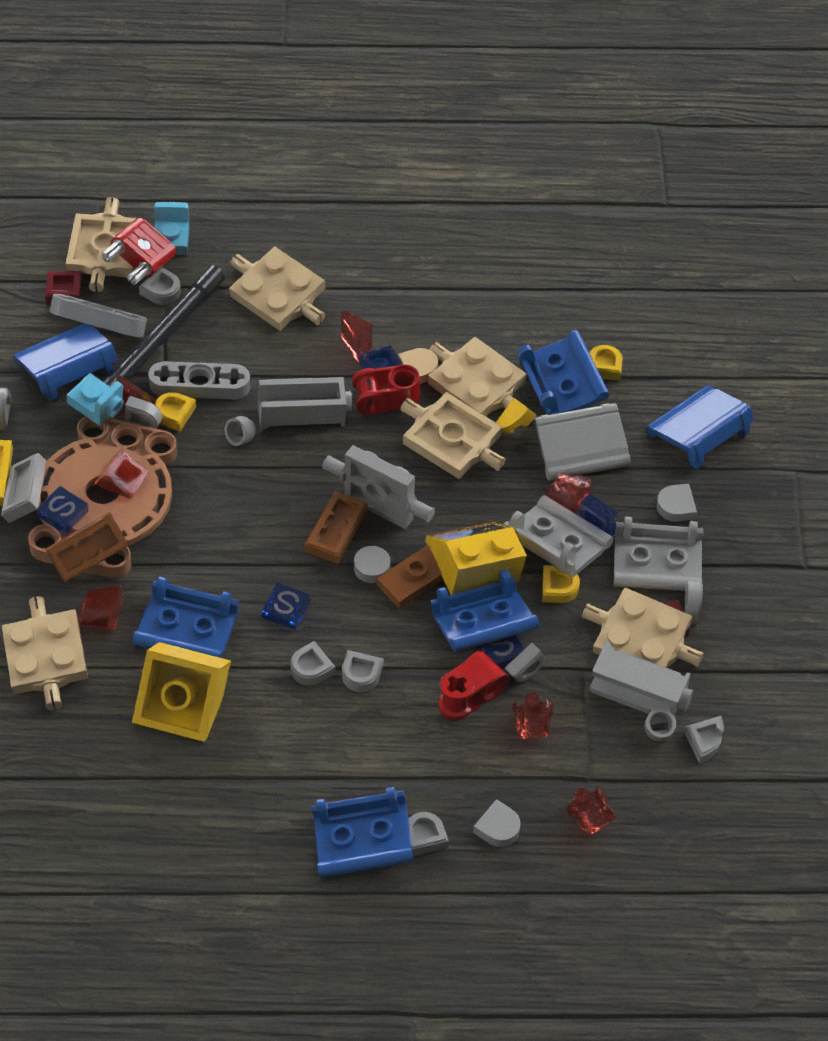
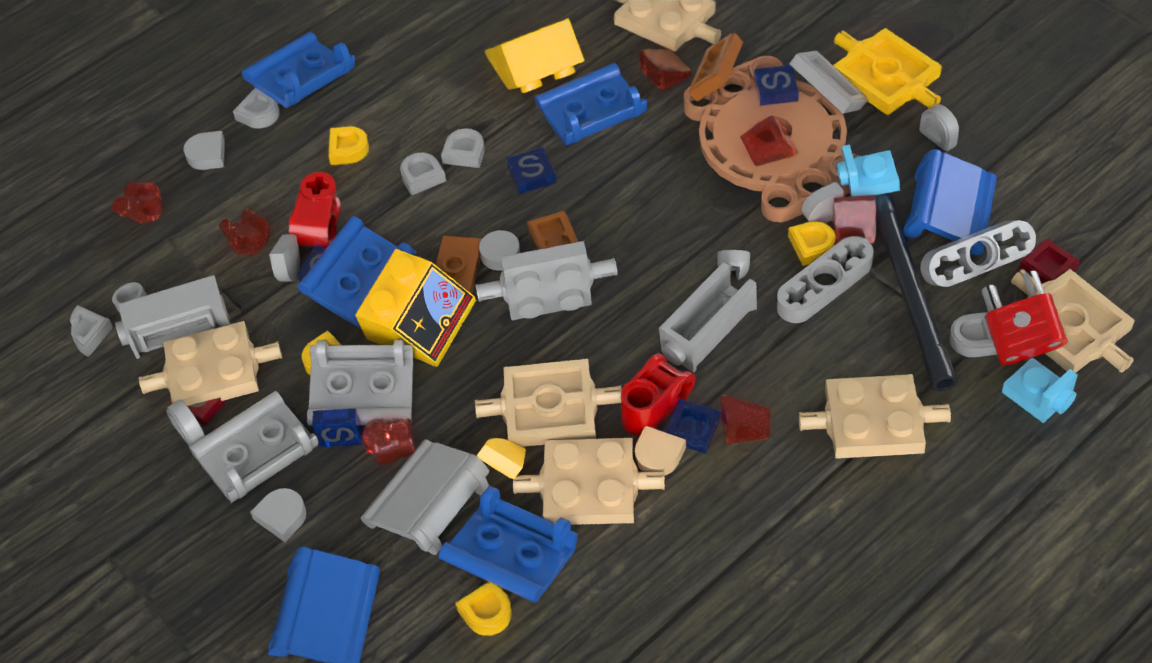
camera: 145 degrees right, 0 degrees up
none -> yellow tile [329,127,369,165]

